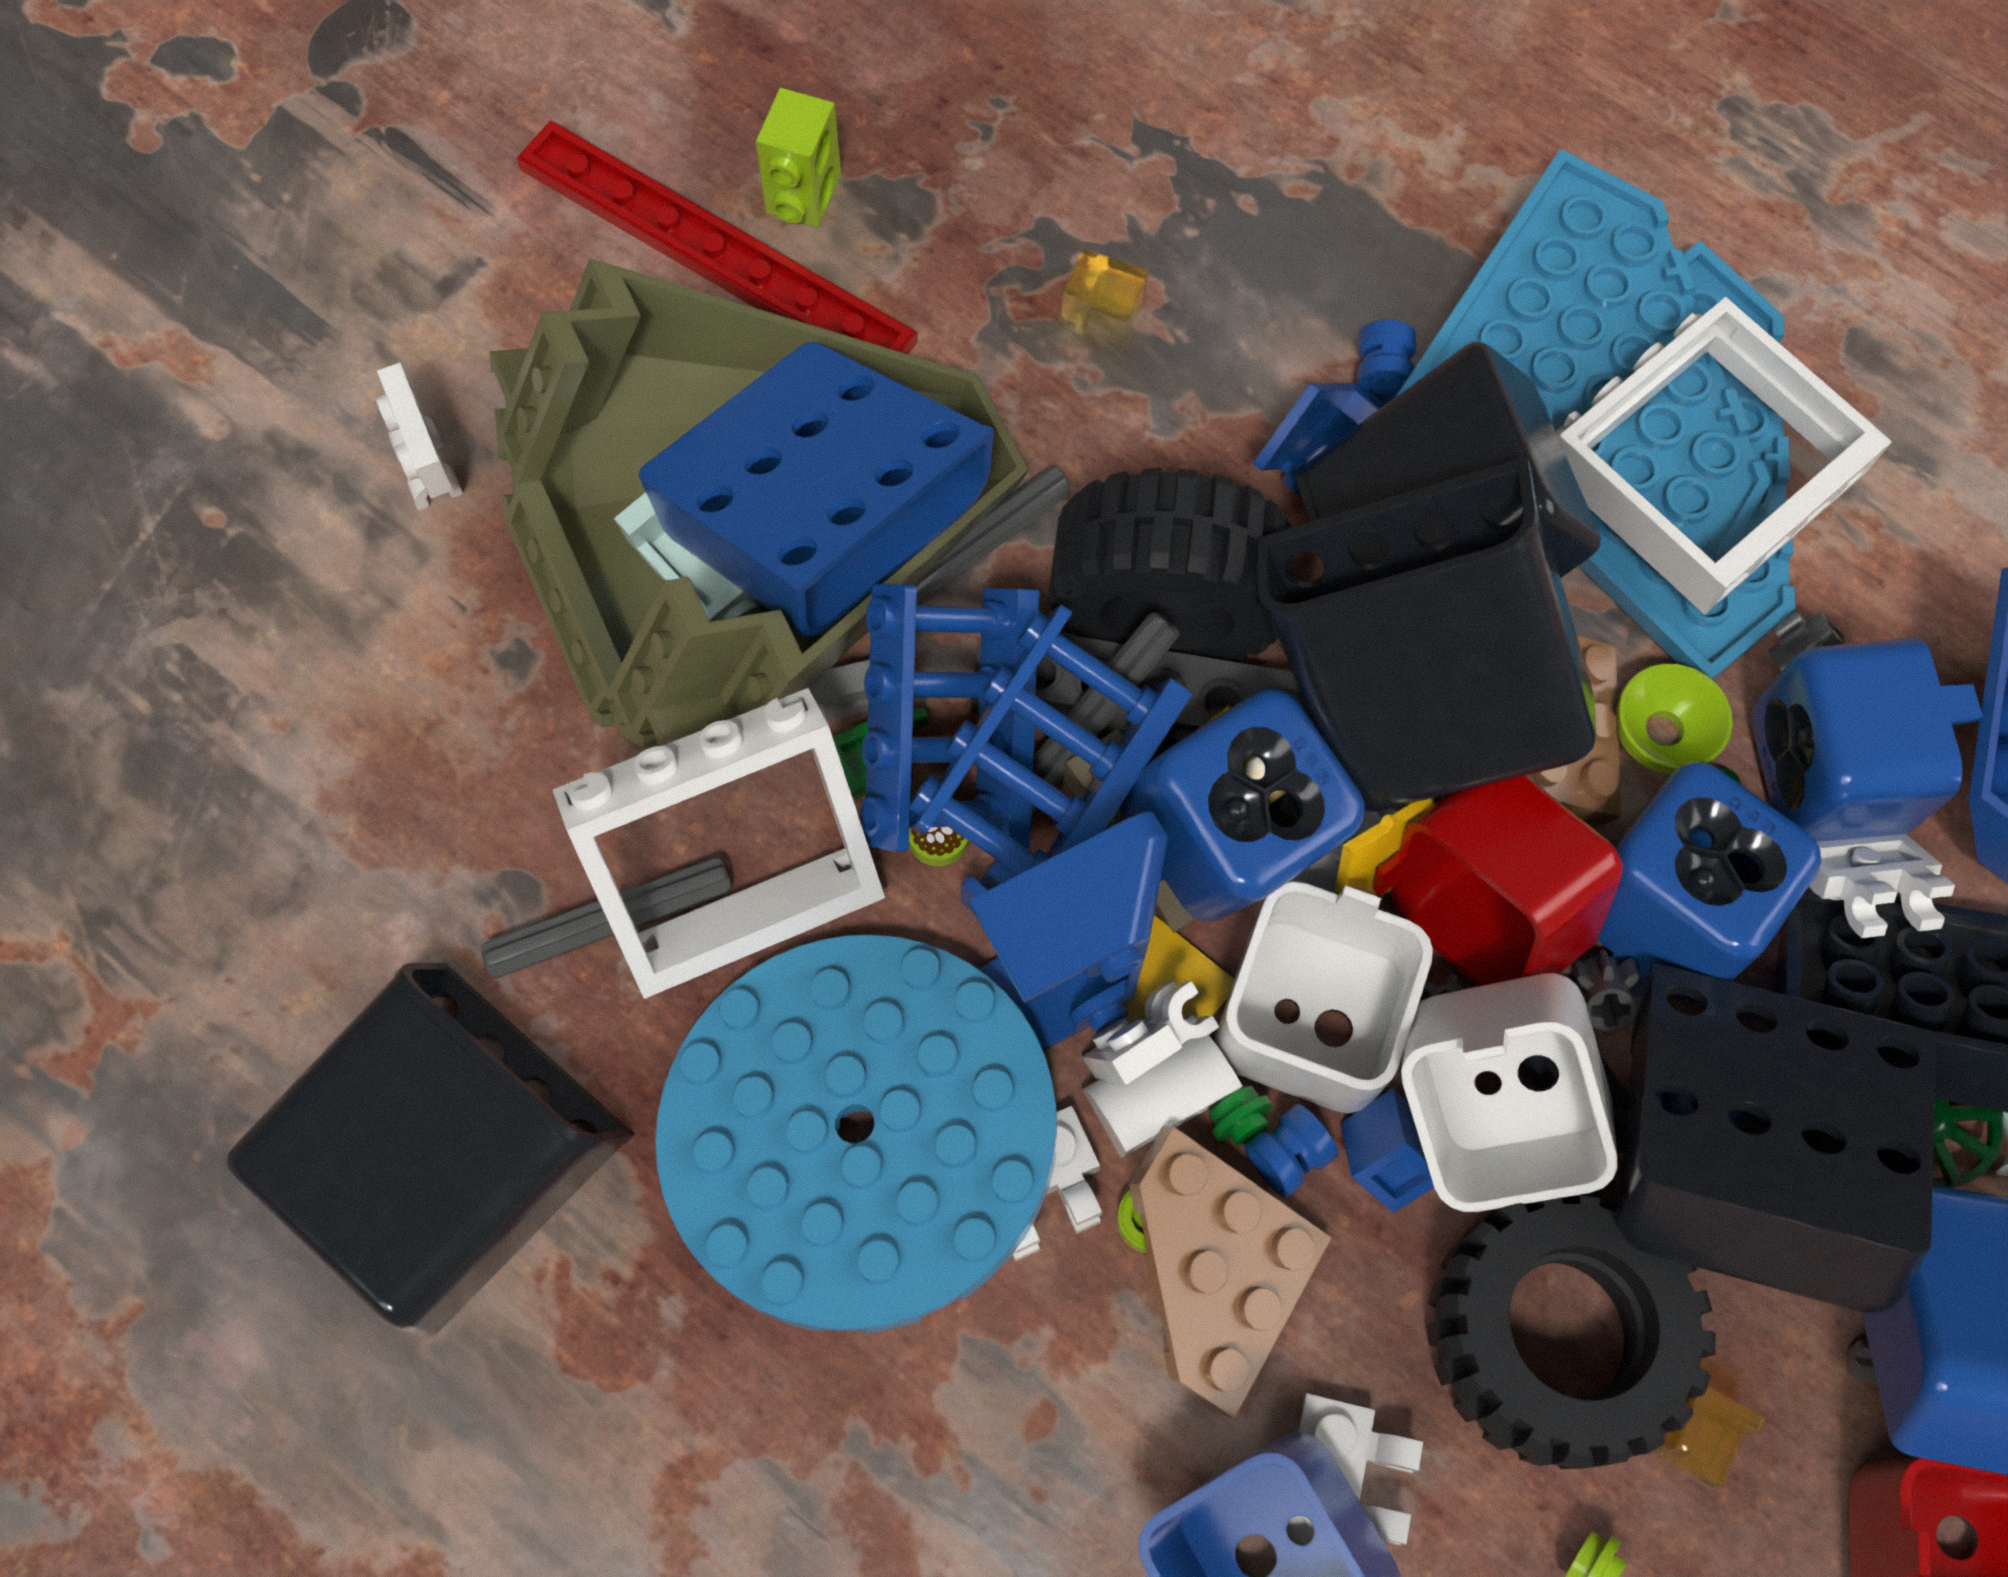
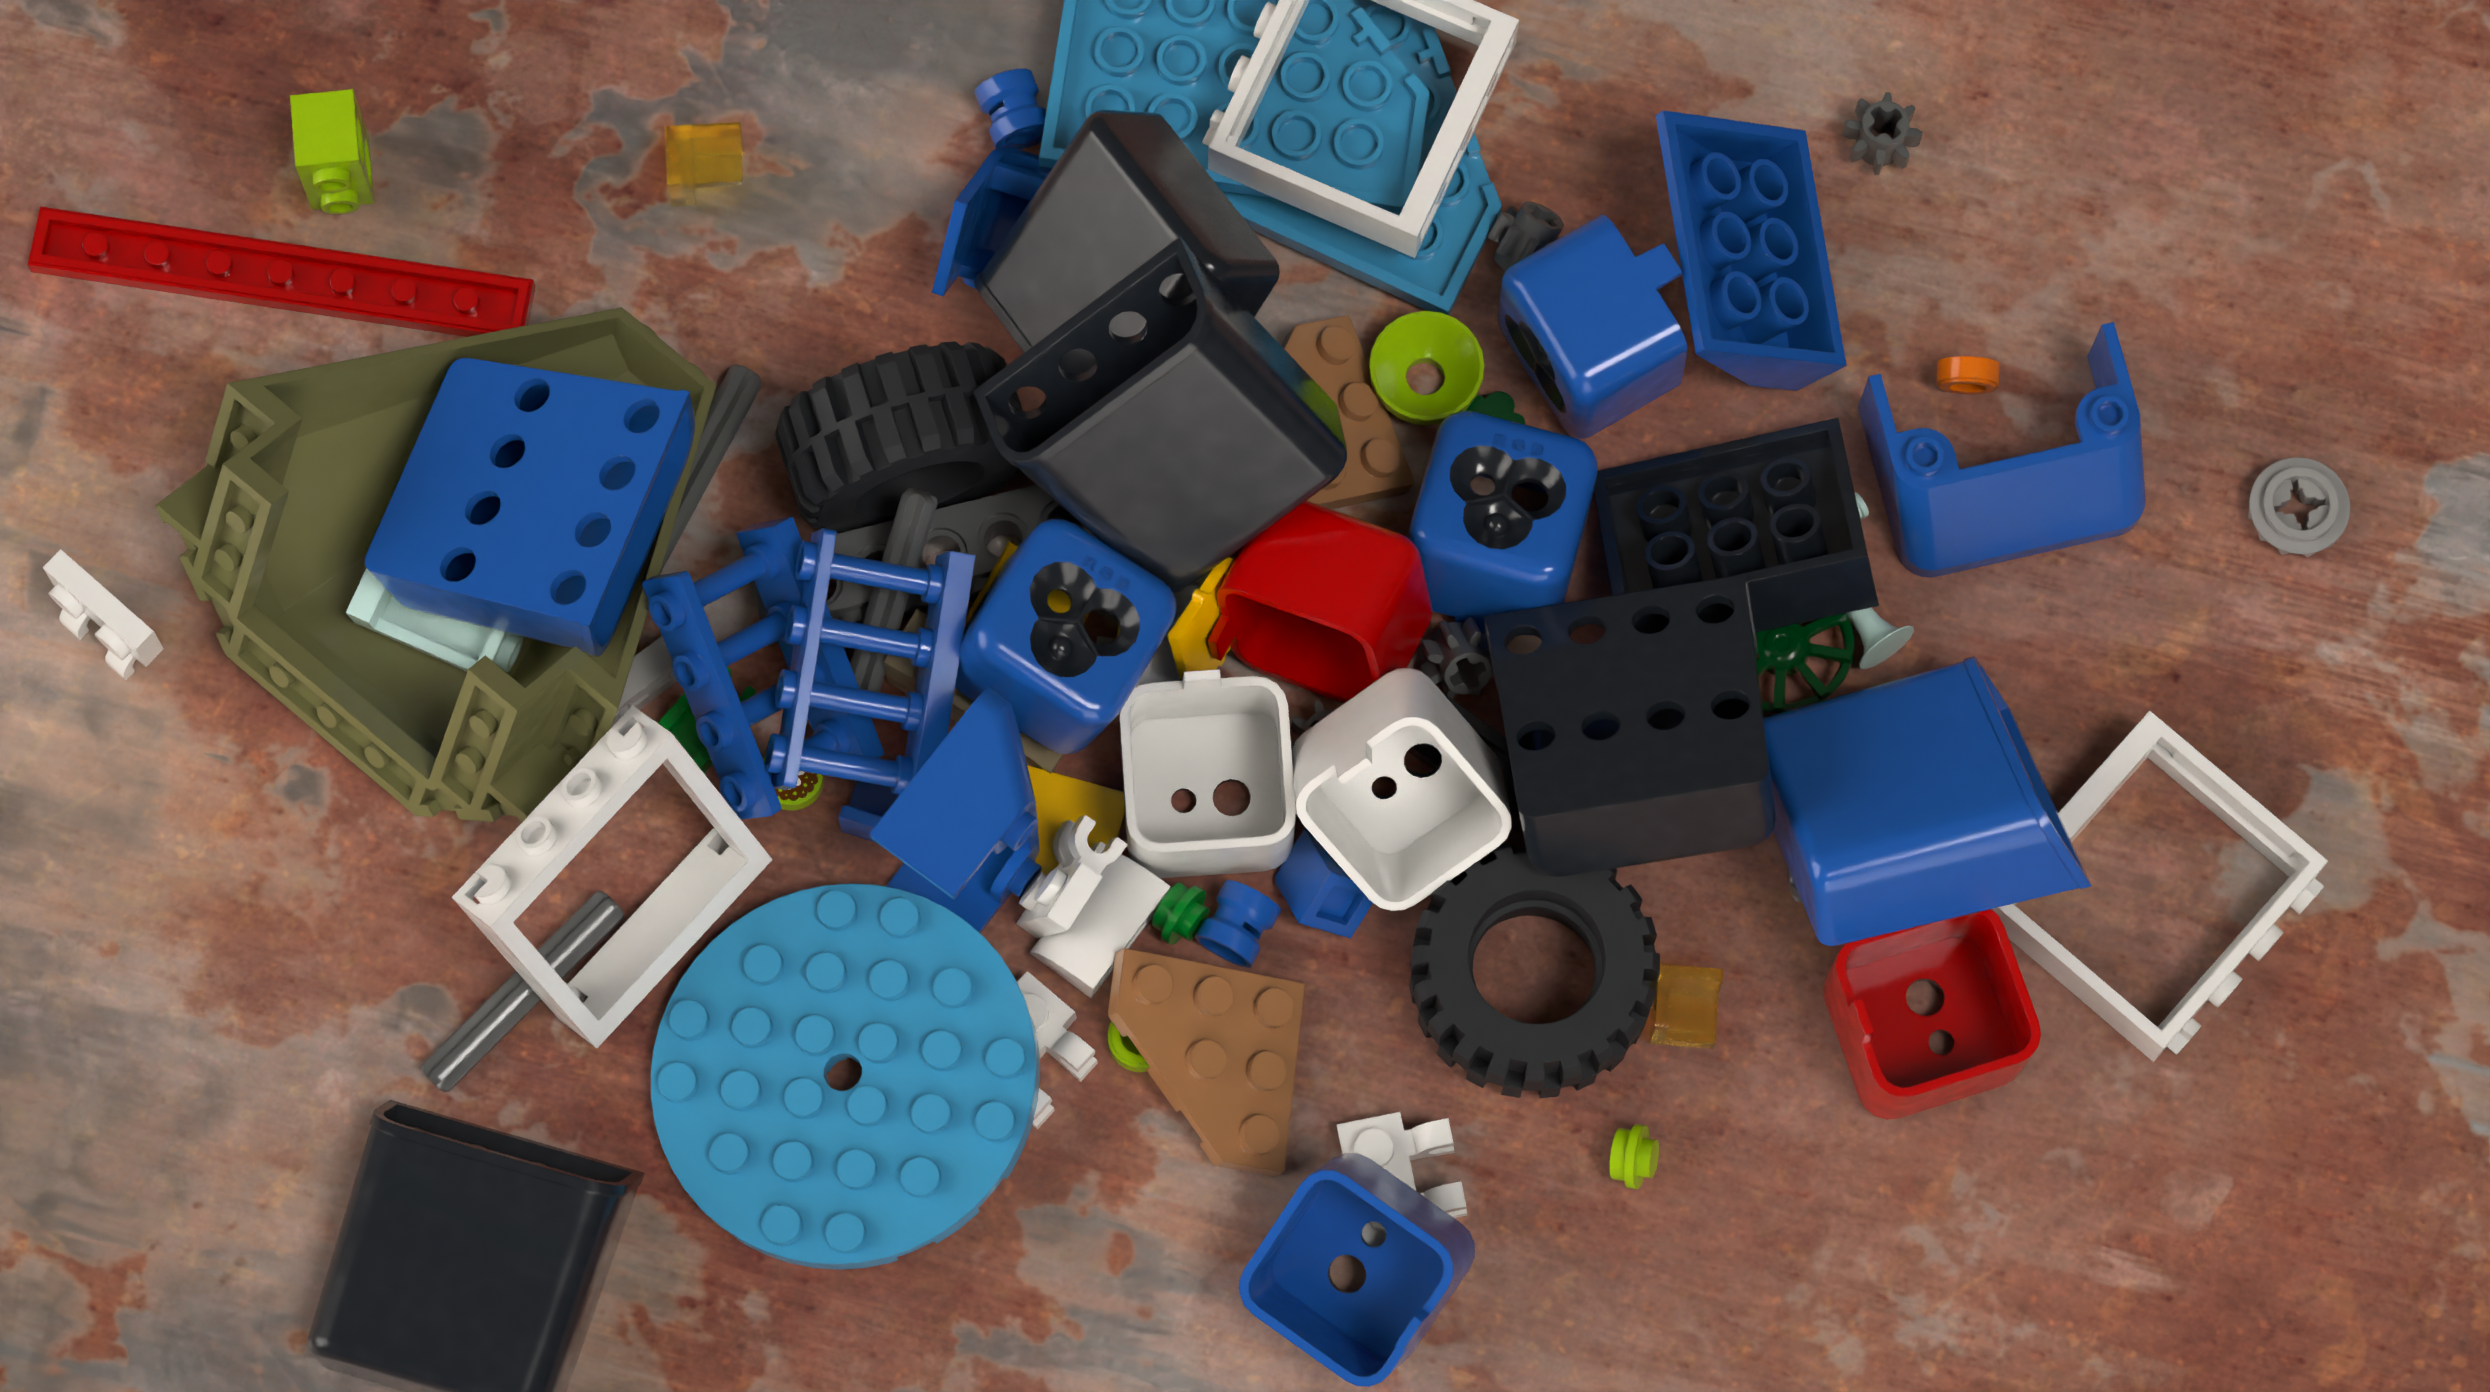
camera: 25 degrees left, 5 degrees up
white plate [1809,834,1955,938] -> none

